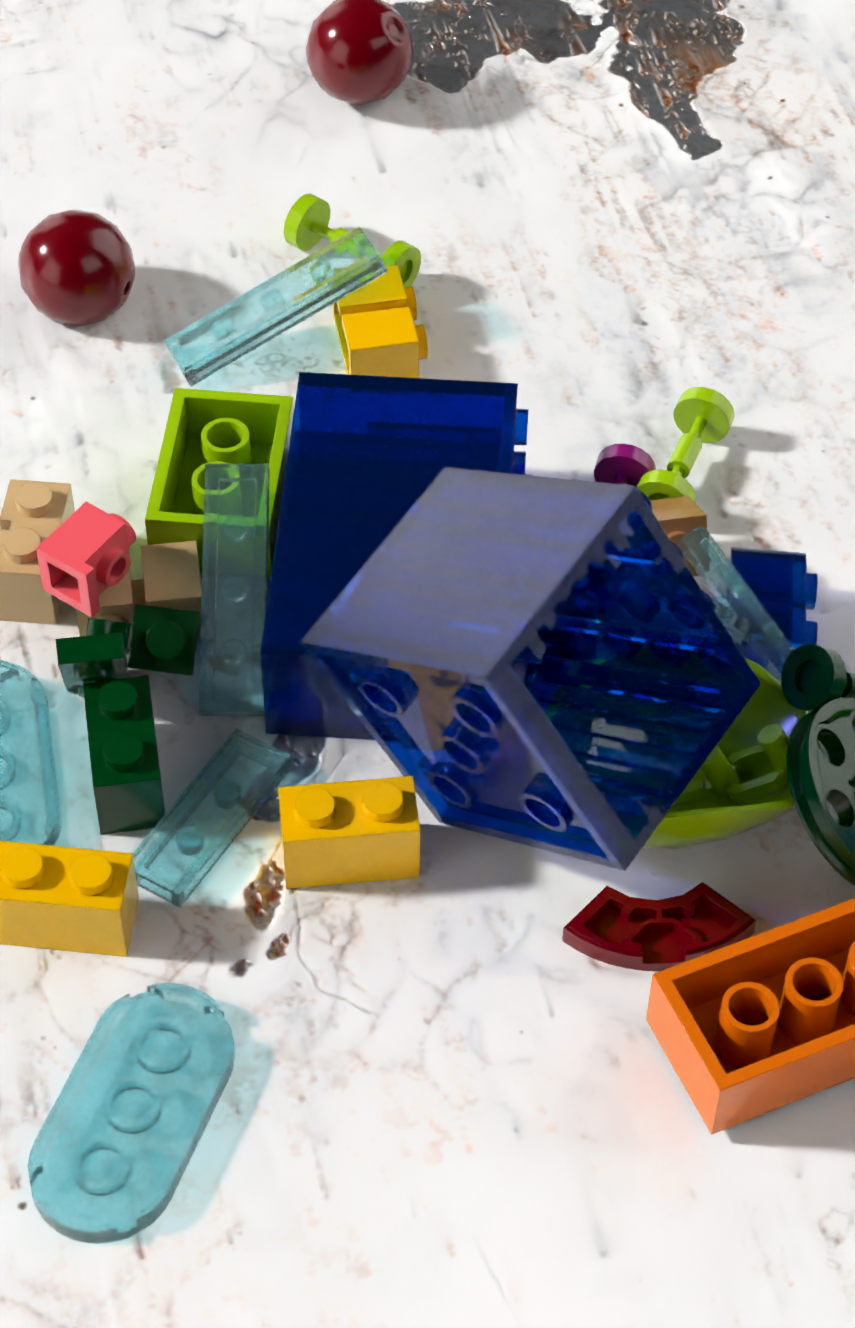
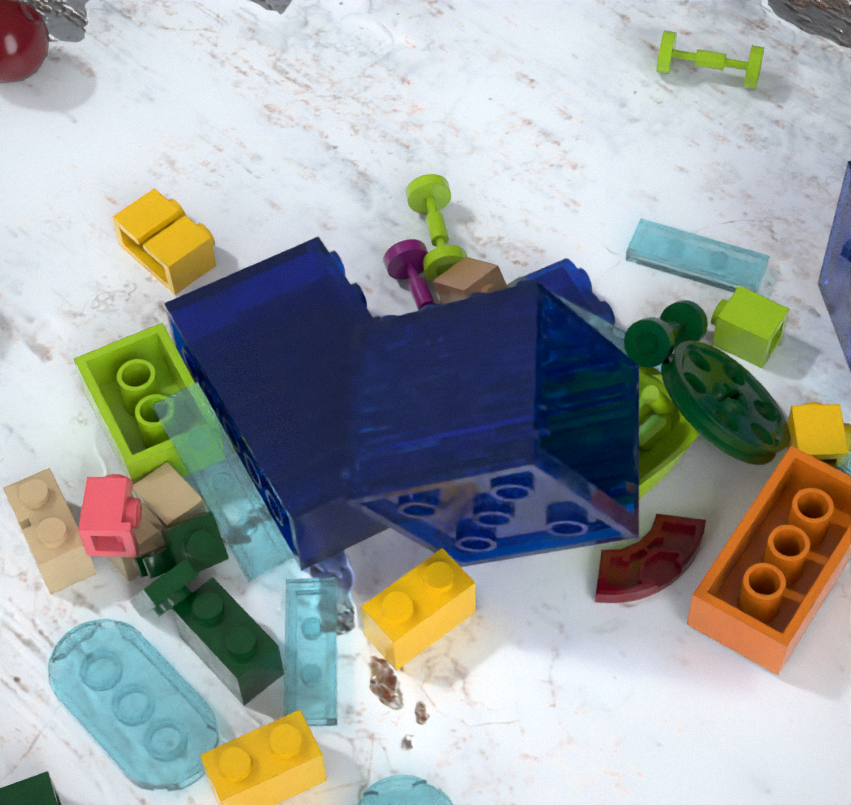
camera: 30 degrees left, 5 degrees up
clear light blue tile [164,226,388,387] -> none
lime wheel [283,193,421,287] -> none

